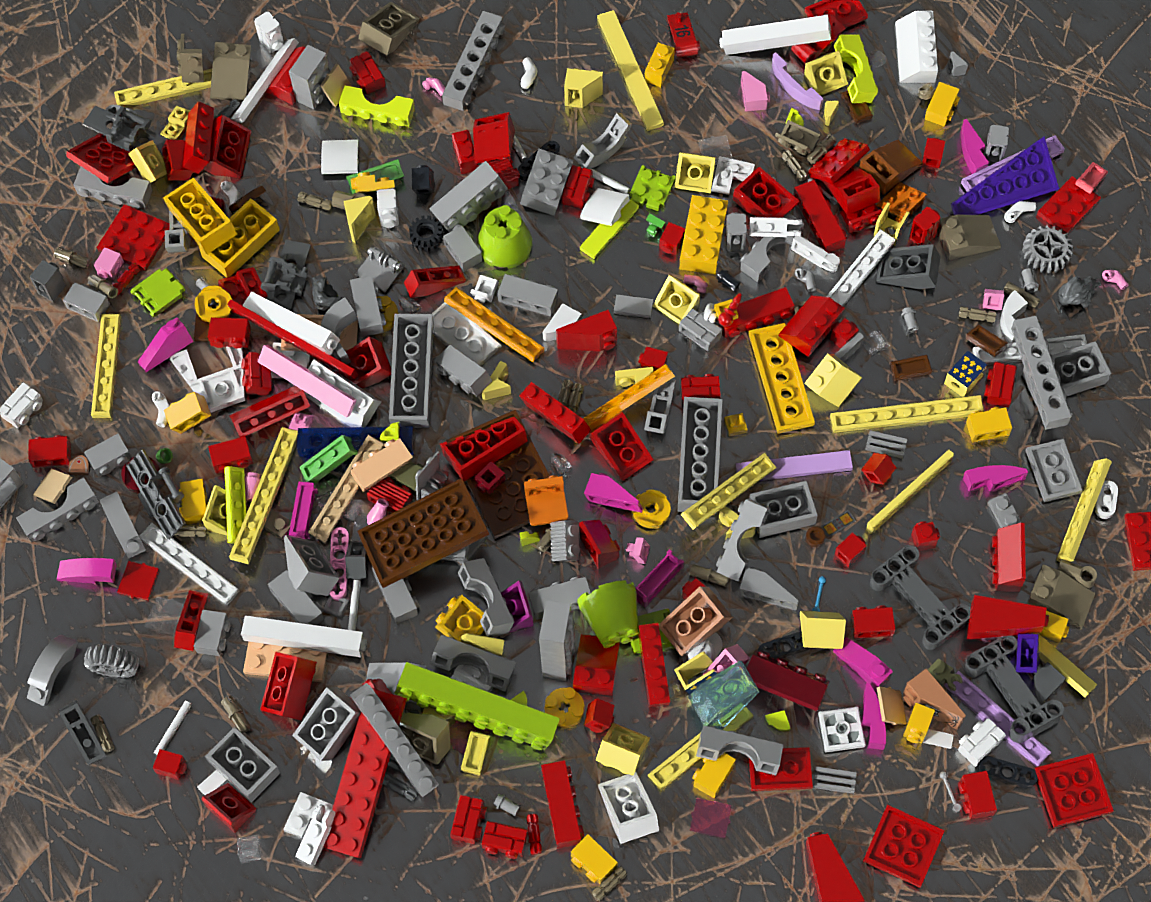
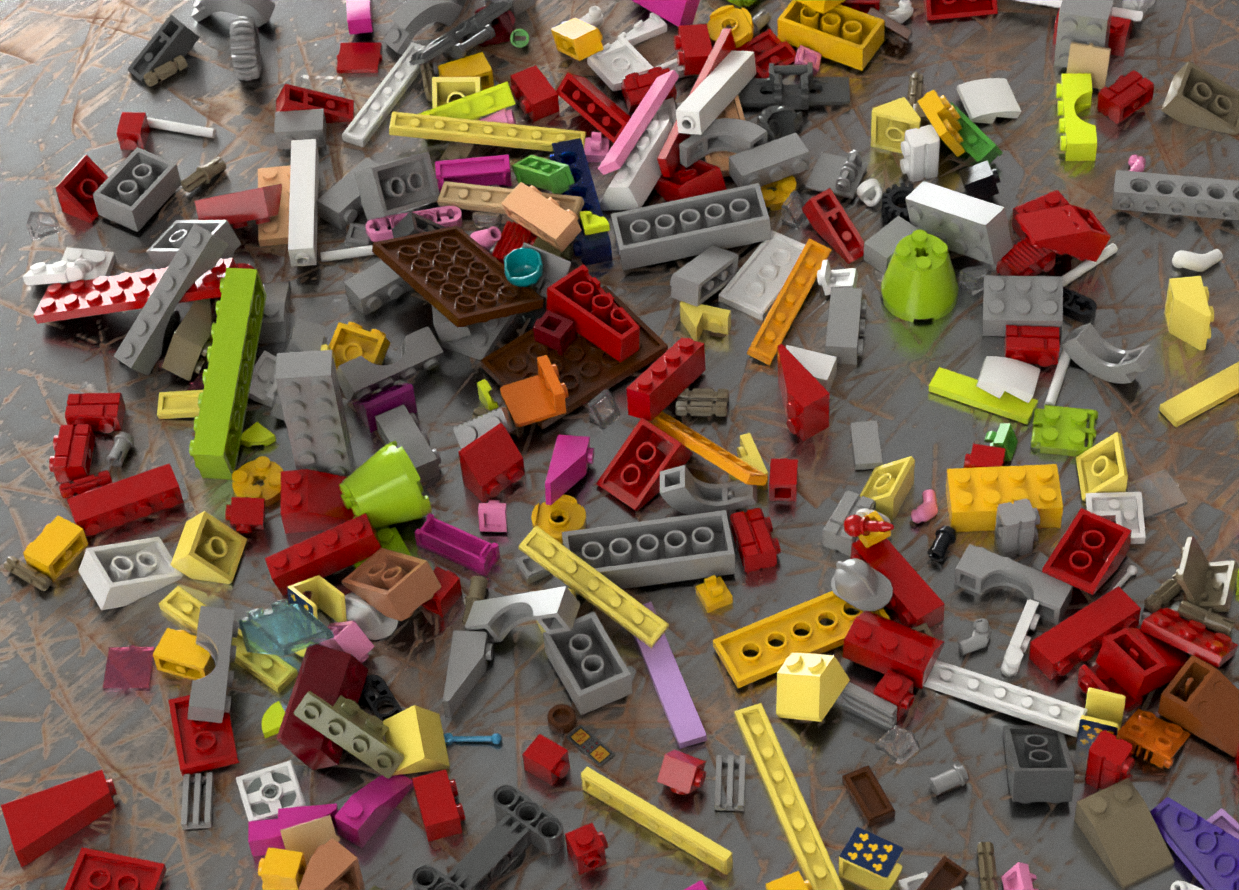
camera: 80 degrees right, 15 degrees down
white hinge [749,217,802,237] -> none
none -> olive bracket [294,691,404,779]
none -> teal hair [504,248,543,287]
none -> light grey tile [515,555,551,585]
none -> bright pink tile [794,45,822,76]
none -> light grey piece [831,558,893,612]
none -> white tile [856,179,882,207]

